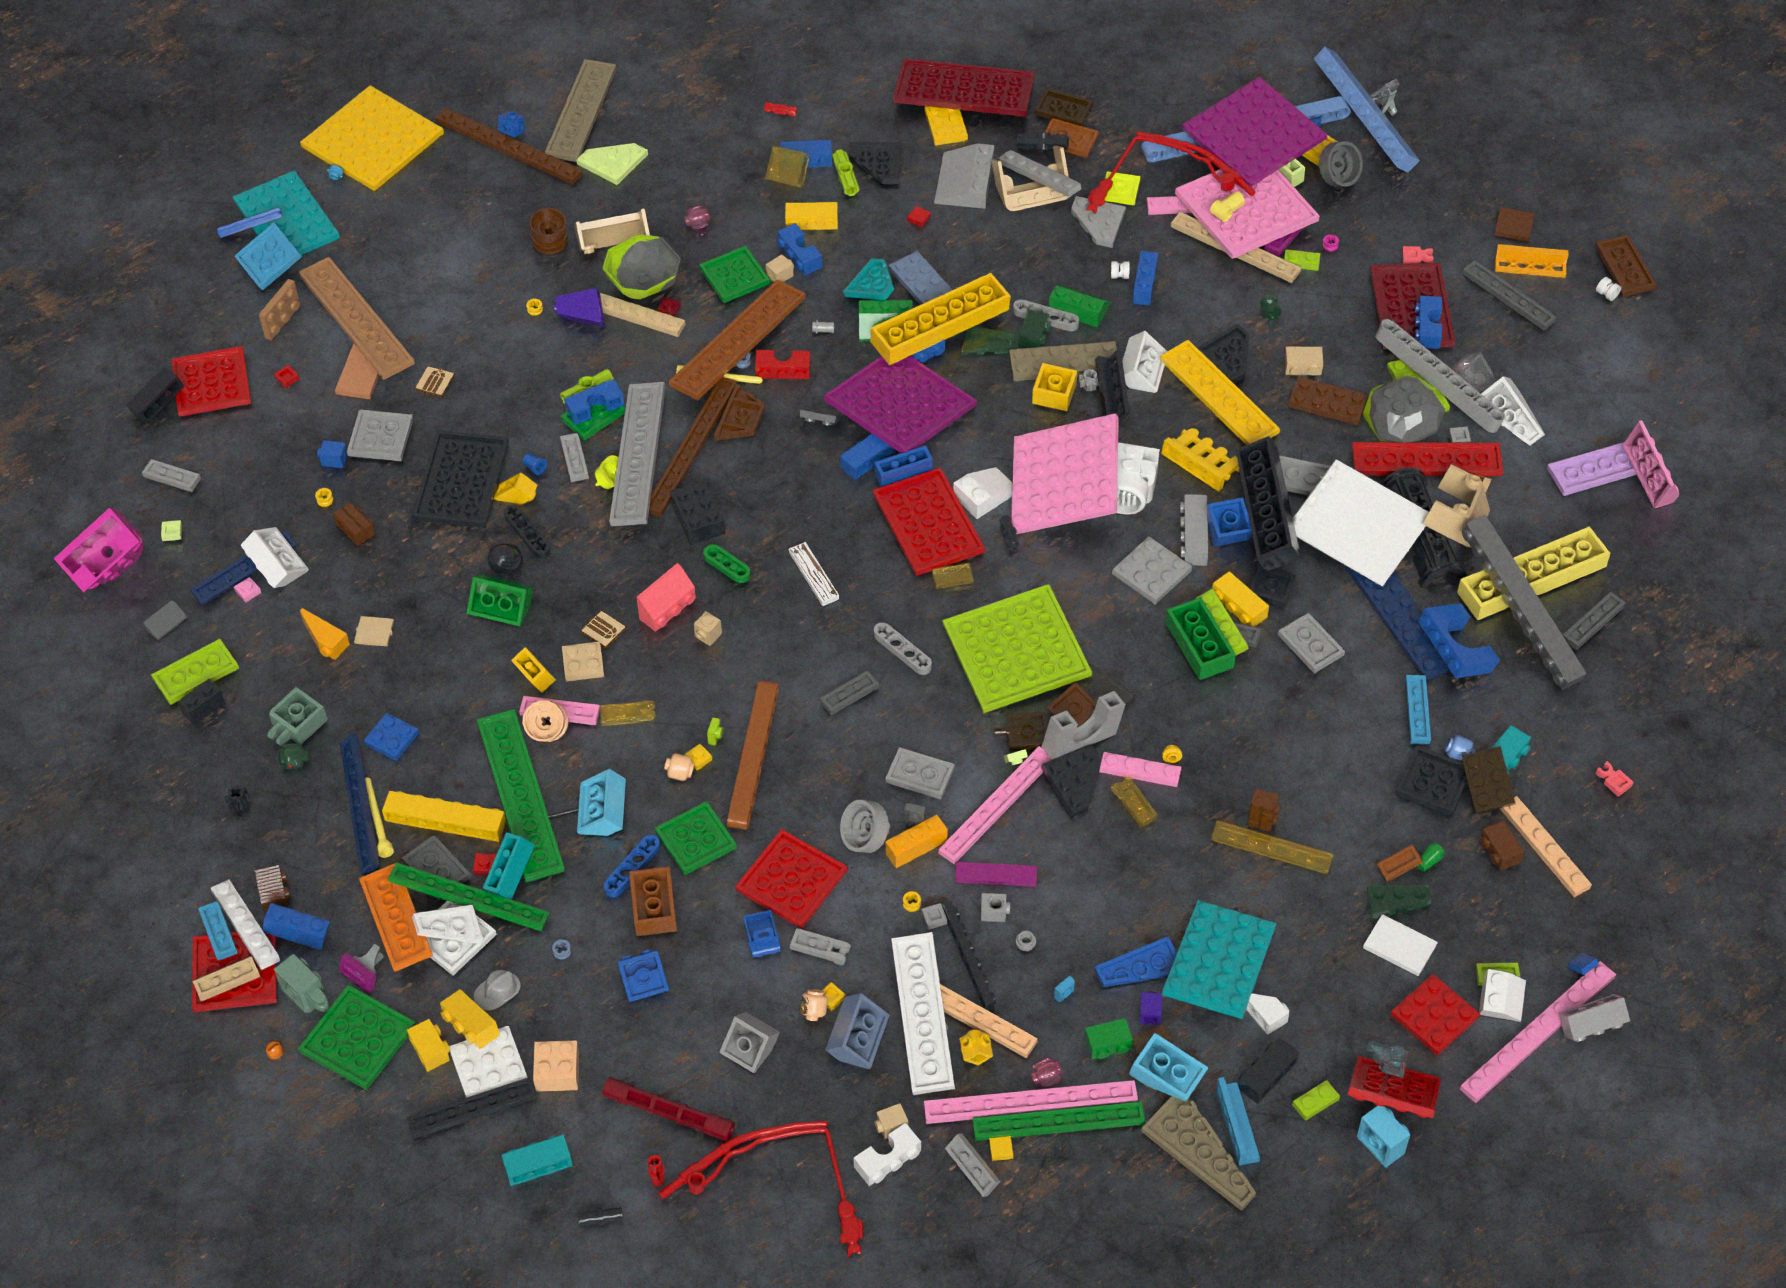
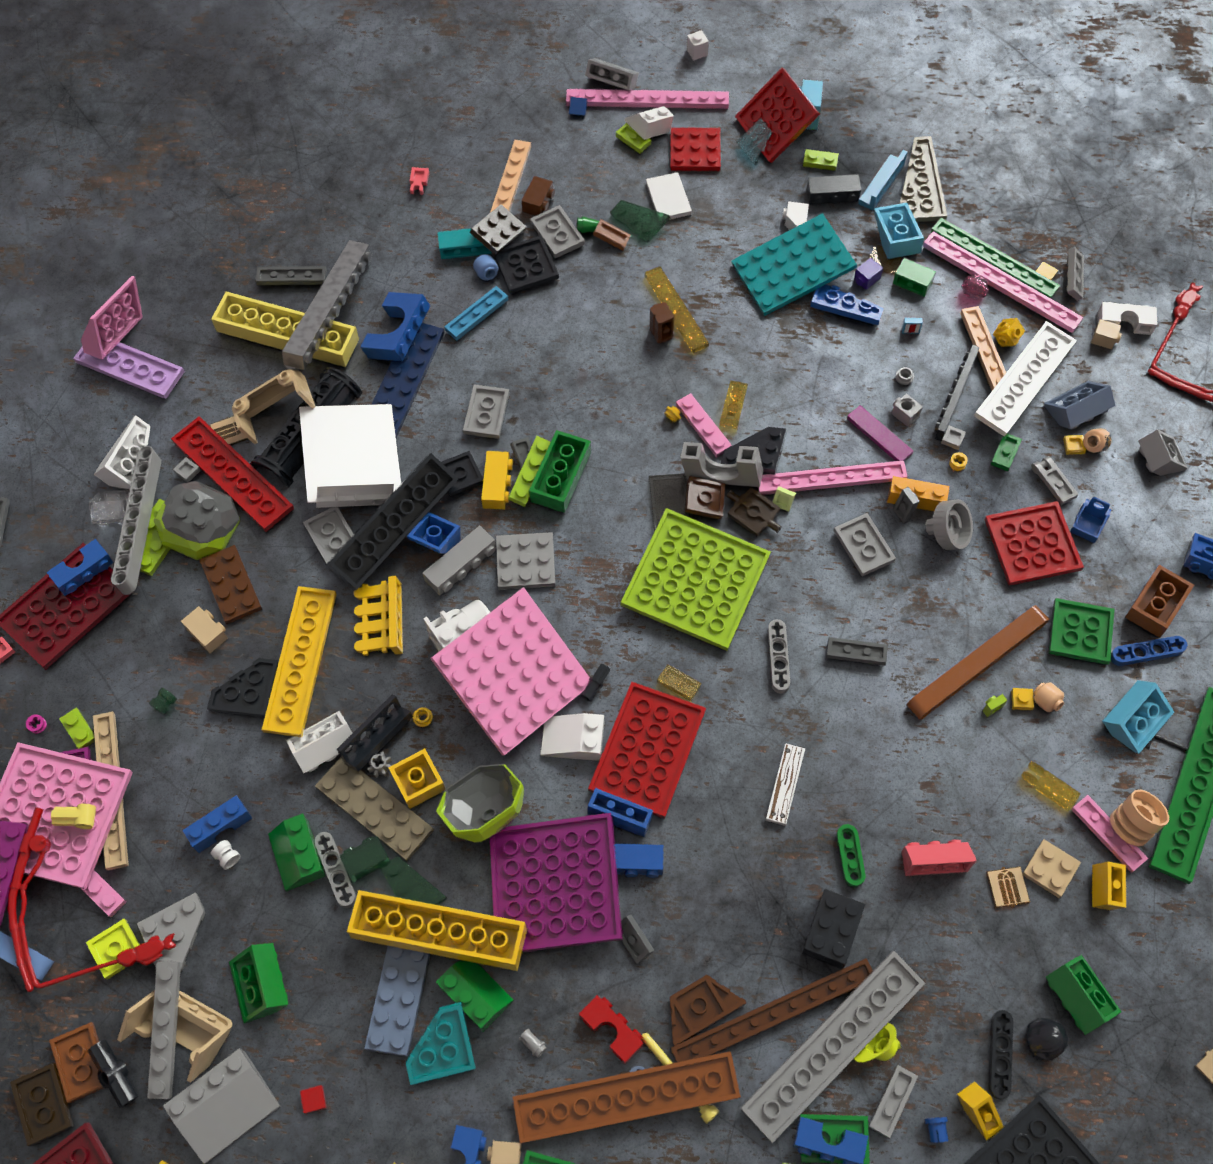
camera: 135 degrees left, 10 degrees up
tan brick [694,611,722,646] -> none
none -> green slope [229,943,289,1023]
none -> dark grey rock [436,764,524,842]
none -> light grey plate [530,205,585,258]
none -> white brick [687,30,709,61]
none -> plate [991,433,1022,472]

